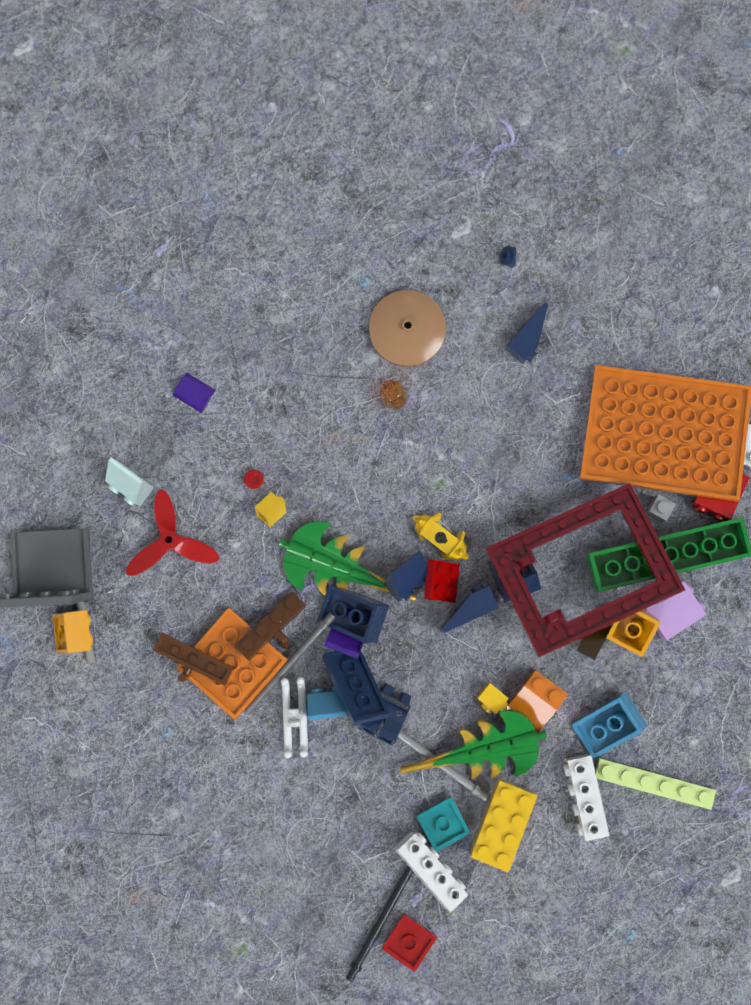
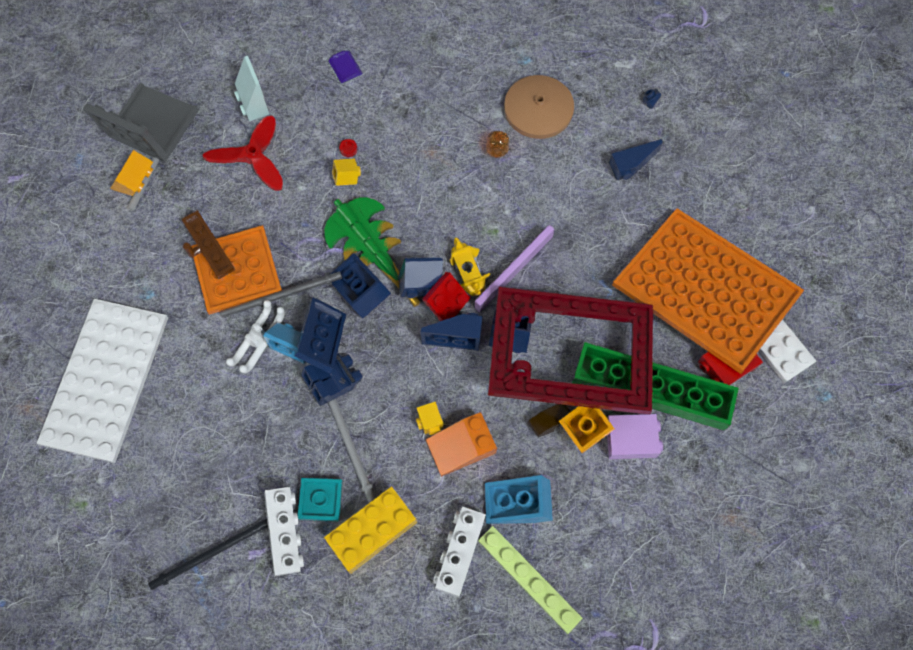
camera: 30 degrees right, 15 degrees down
reddish brown plate [234,592,306,661] -> none
dark purple piece [324,628,364,659] -> none
red plate [381,913,437,972] -> none
green animal [400,709,547,779] -> none
light grey brick [645,494,676,523] -> none
none -> white plate [37,299,168,463]
none -> lavender tile [475,225,554,313]

